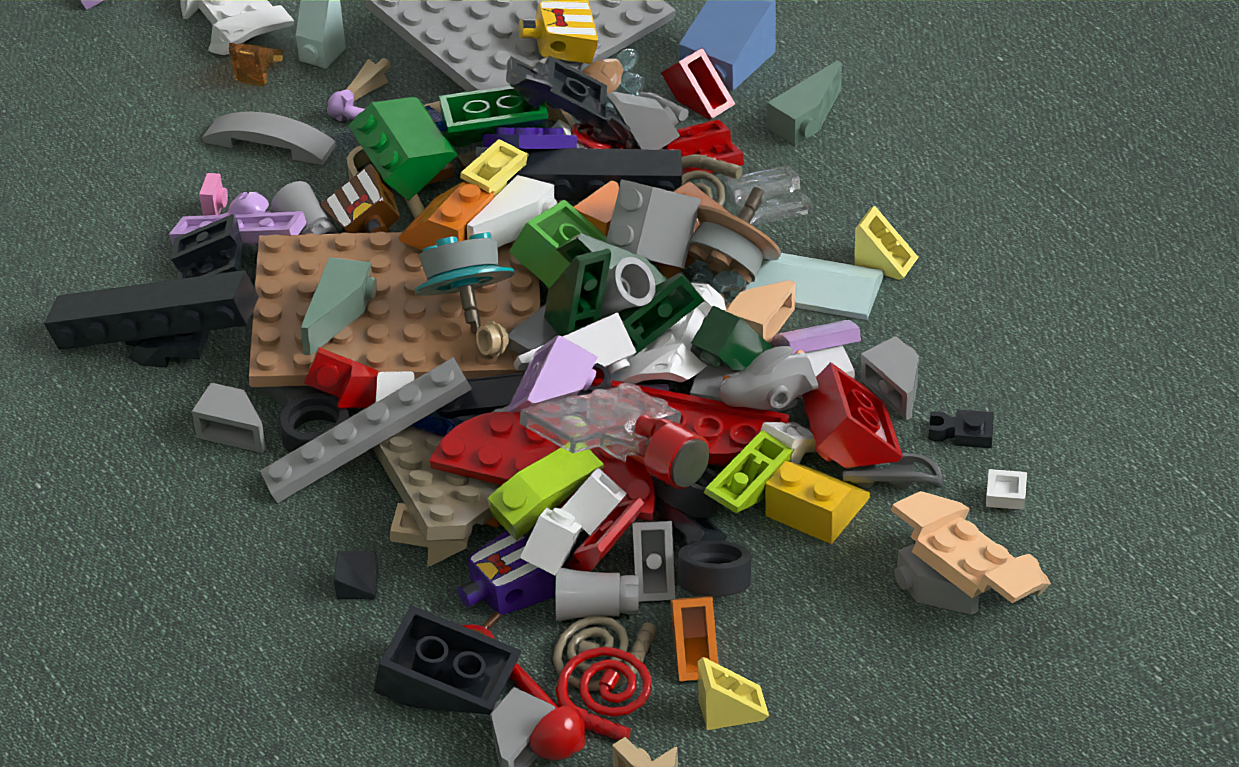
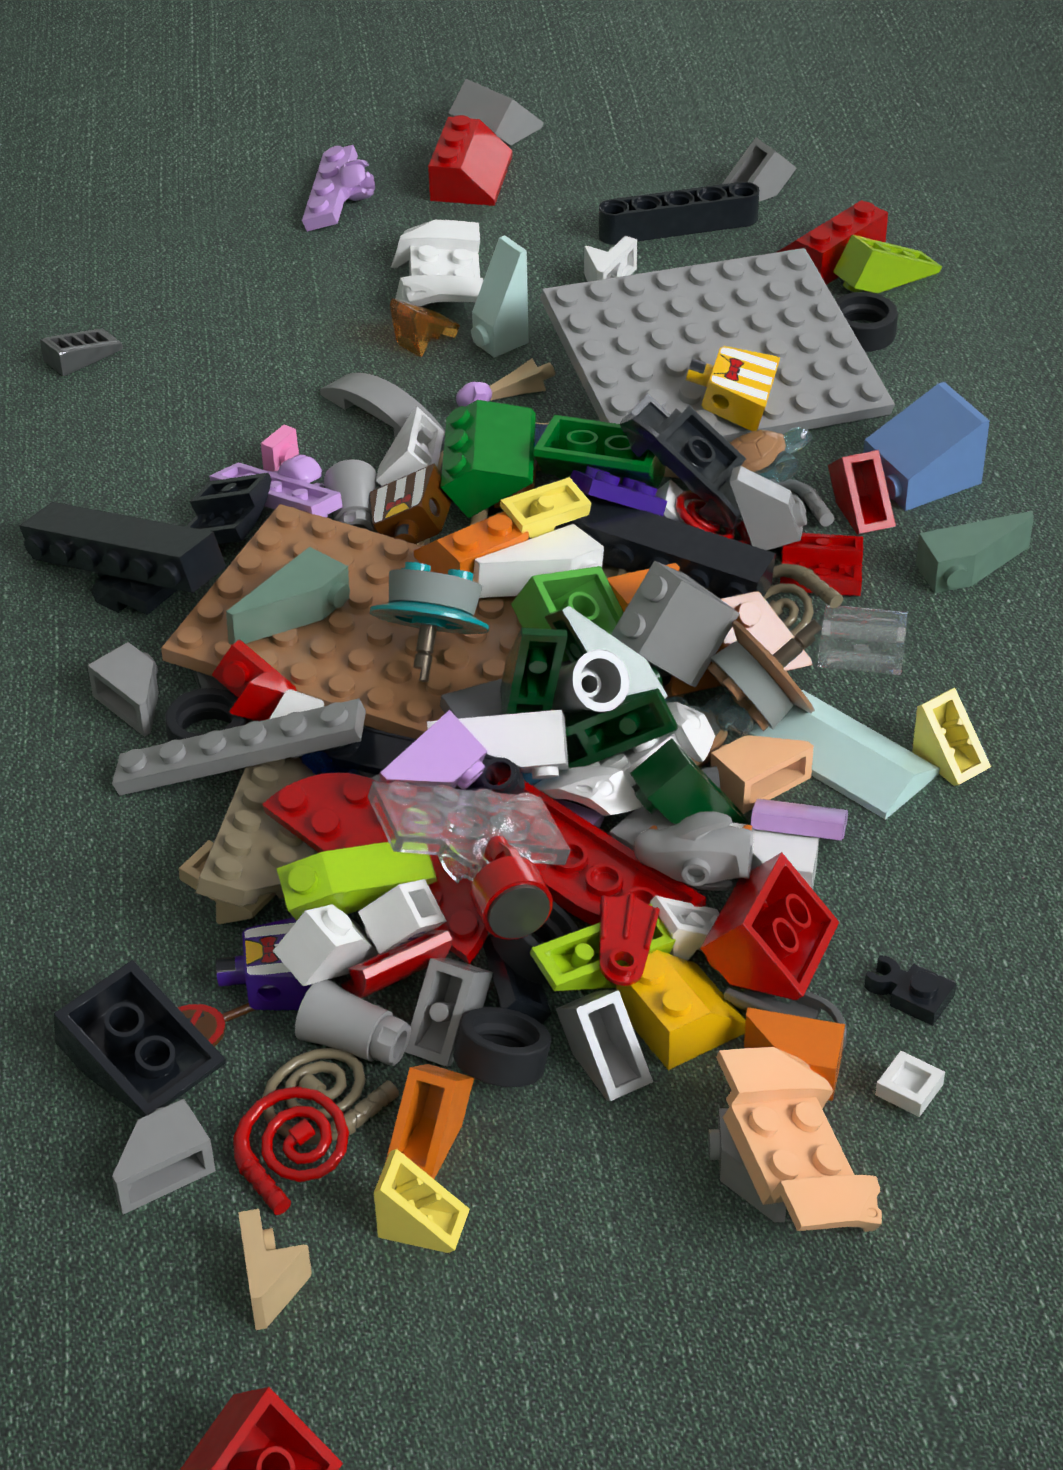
camera: 25 degrees right, 0 degrees up
black slope [334,551,379,599] -> none
tan plate [476,321,509,357] -> none
red piece [509,663,586,761] -> none
light grey slope [861,336,919,420] -> none
none -> white slope [376,407,444,488]
none -> light grey slope [556,990,653,1101]
none -> red piece [599,893,660,986]
none -> orange slope [744,1007,845,1101]

